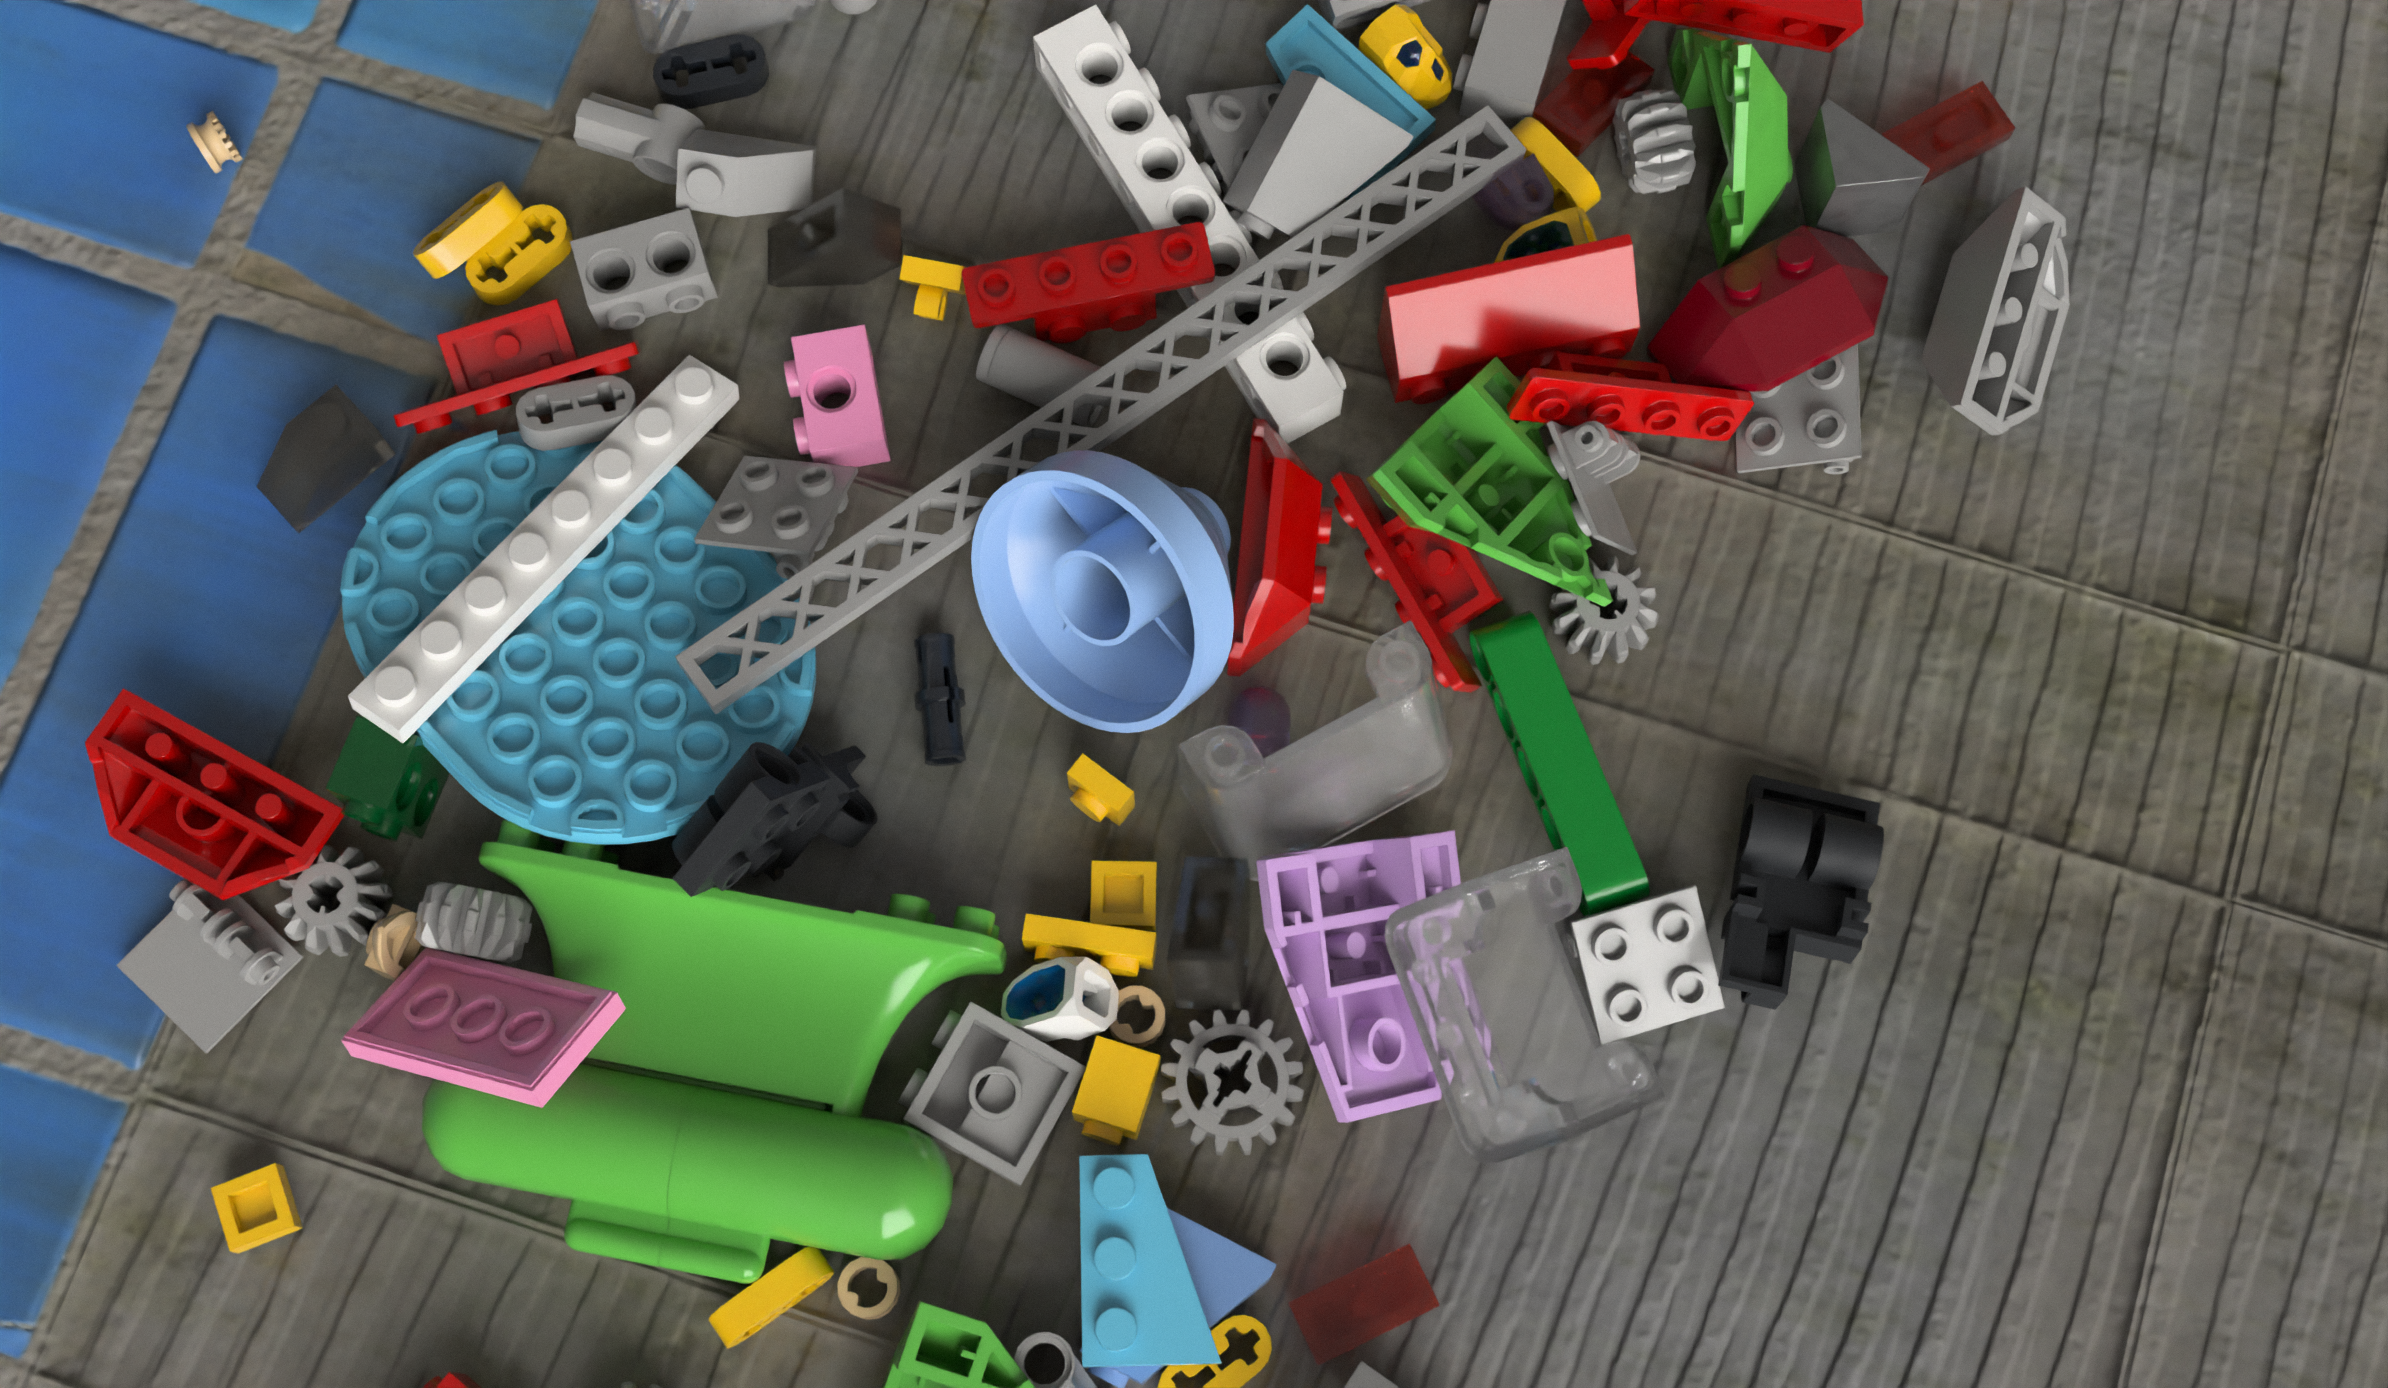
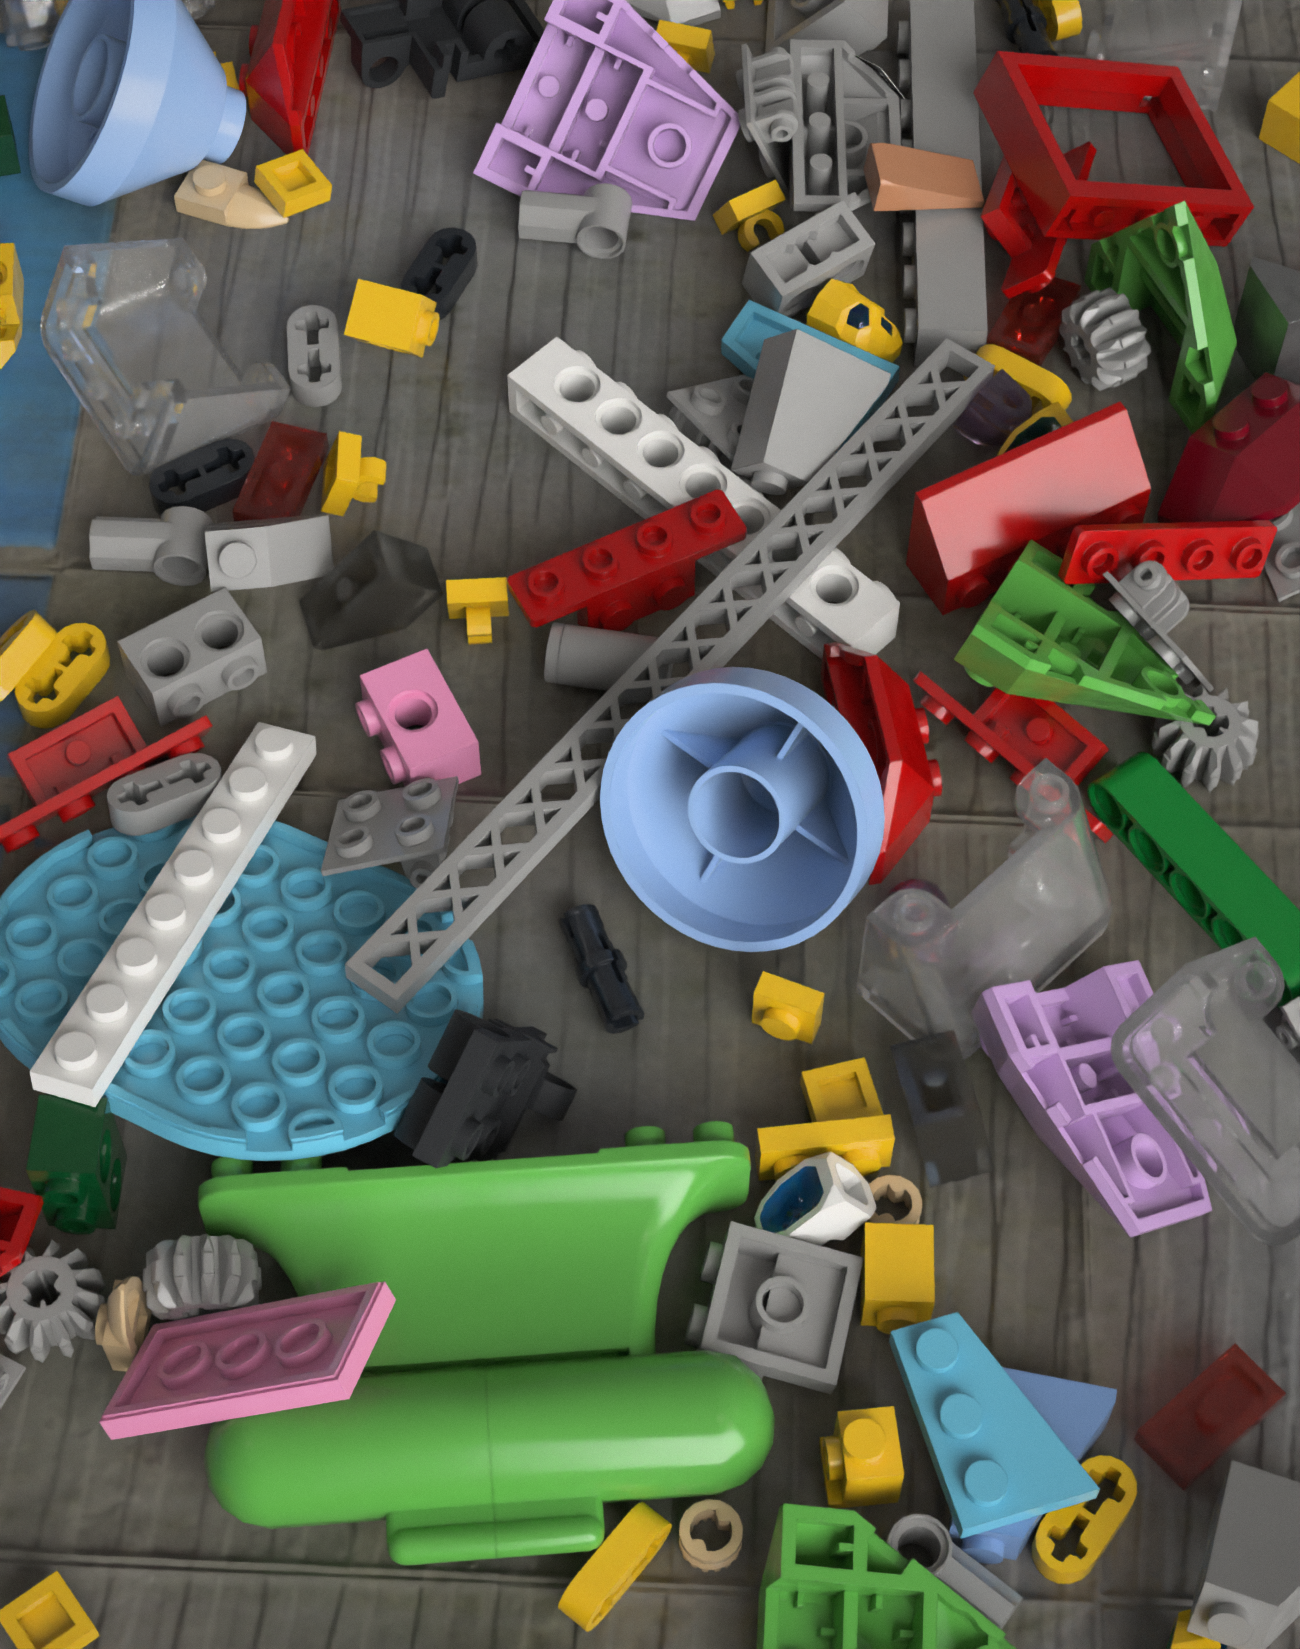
camera: 15 degrees left, 15 degrees down
light grey gear [1161,1010,1304,1156] -> none
none -> clear red plate [232,421,329,522]
none -> yellow tile [321,431,386,516]
none -> yellow brick [819,1406,904,1509]

